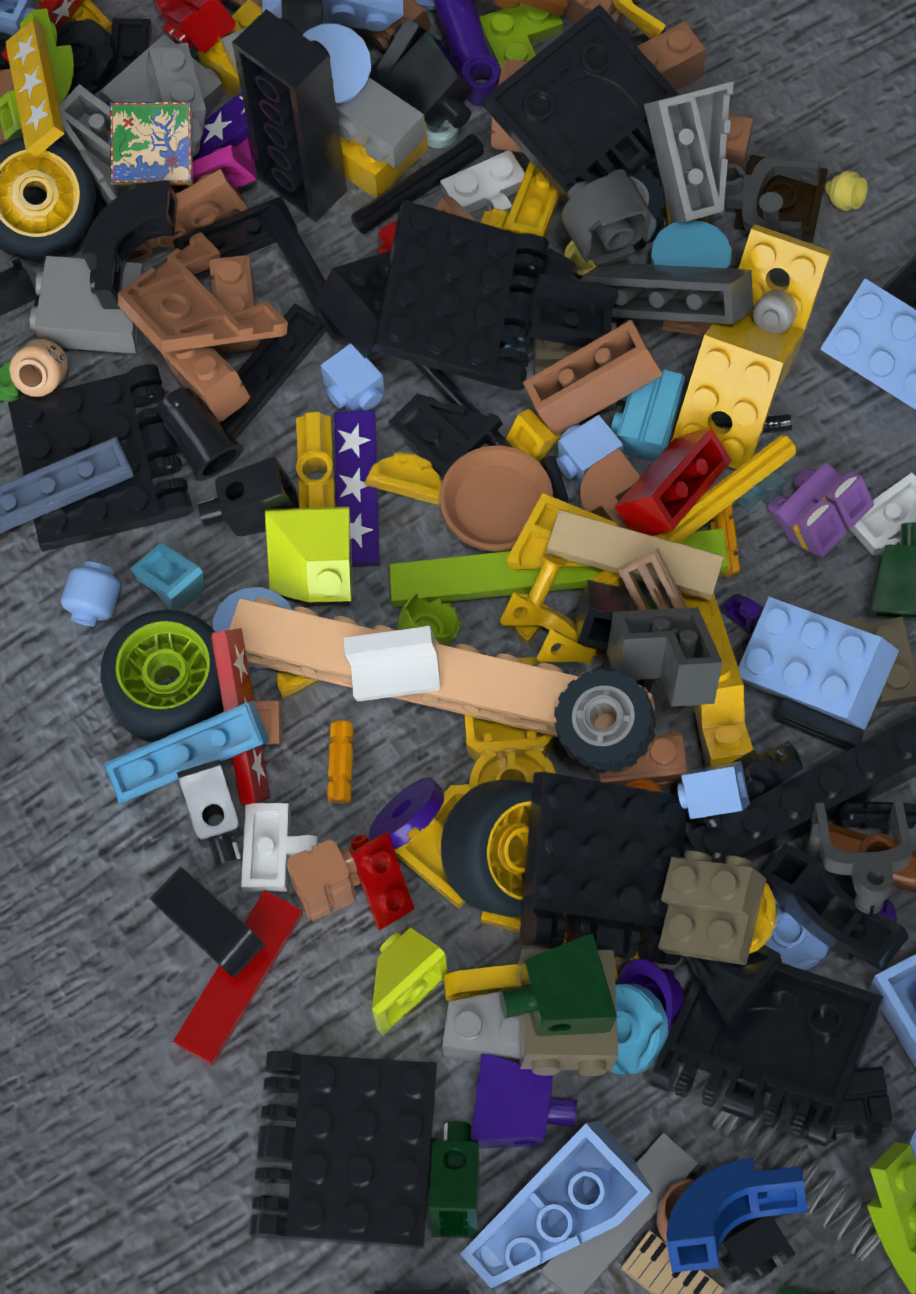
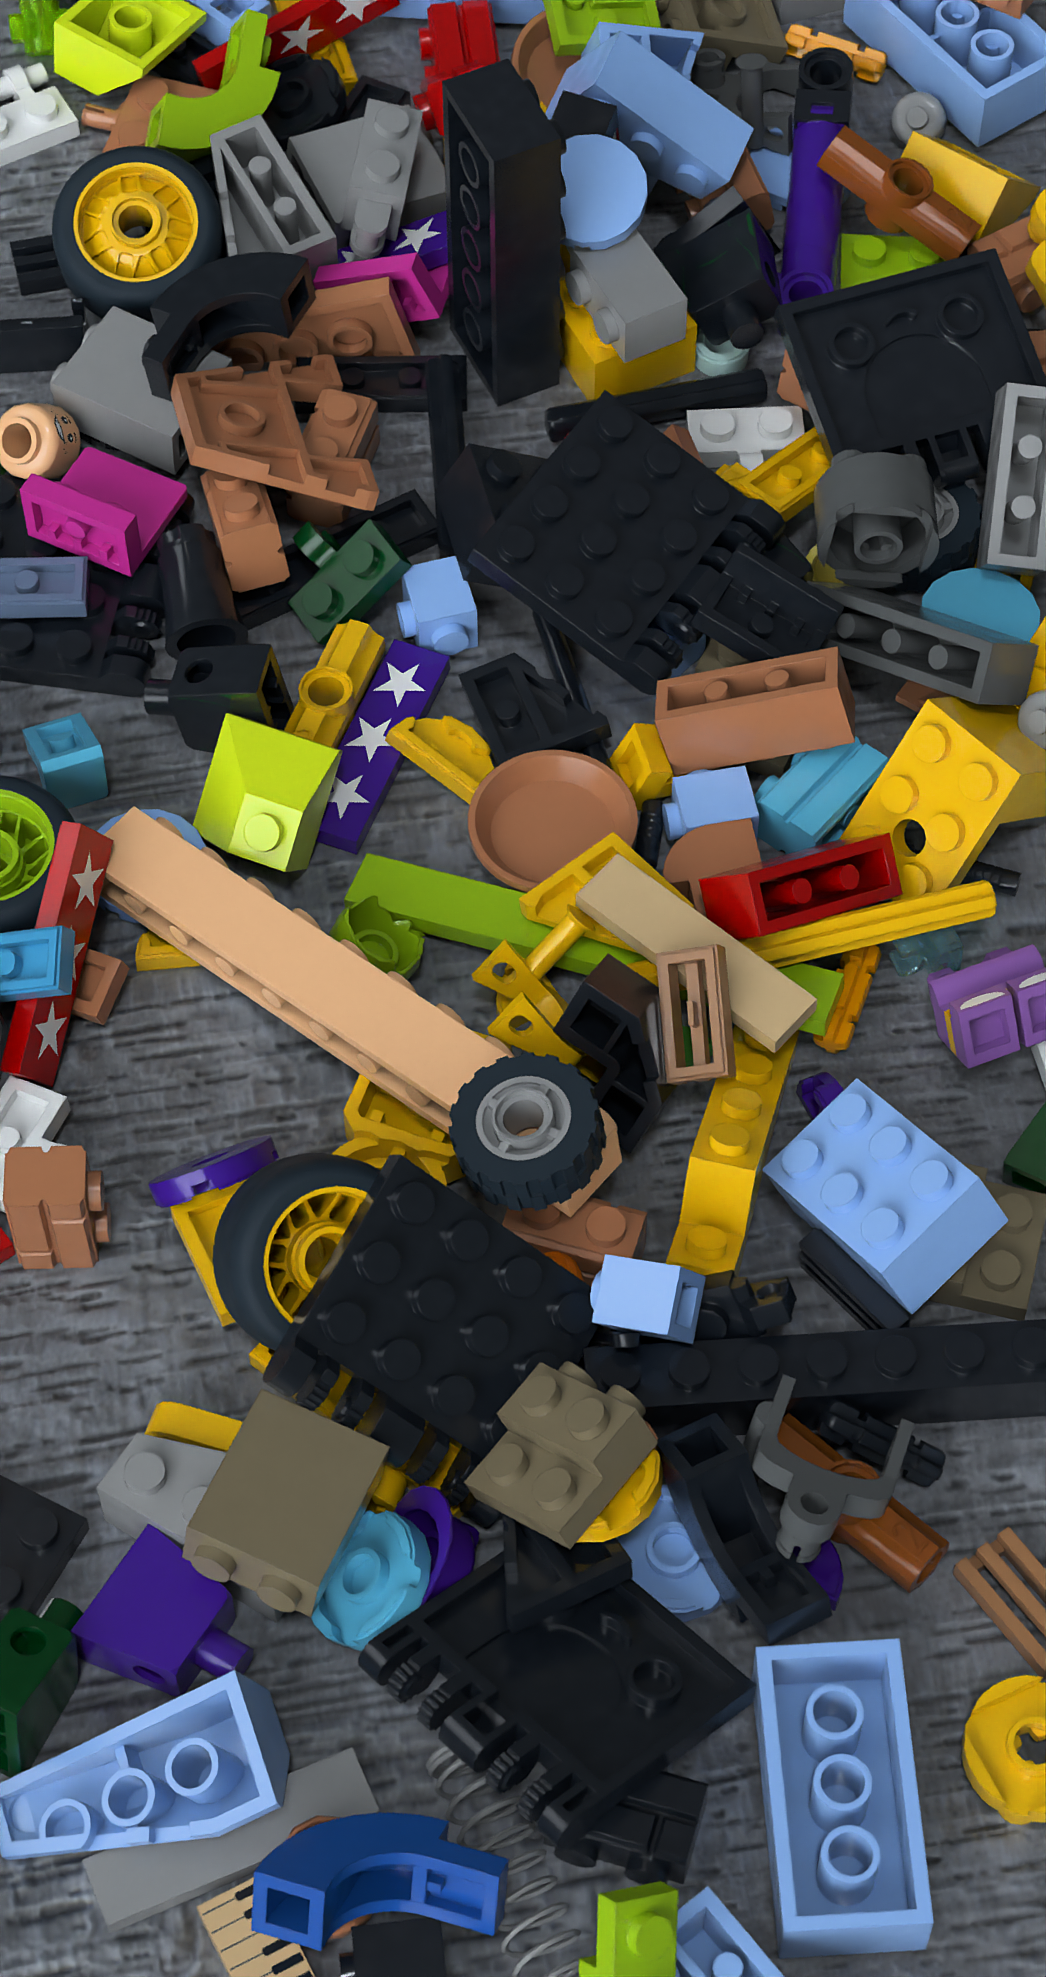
camera: 20 degrees right, 10 degrees down
yellow tile [6,18,64,157] -> none
tile [110,102,193,185] -> none
light orange axle [327,720,354,804] -> none
white panel [343,626,441,701] -> none
red hinge [349,832,415,930] -> none
neon yellow slope [372,927,448,1036] -> none
dark green torso [499,934,617,1036] -> none
dark grey brick [607,607,722,707] -> none
none -> dark pink bracket [20,447,188,577]
none -> dark green plate [288,519,412,646]

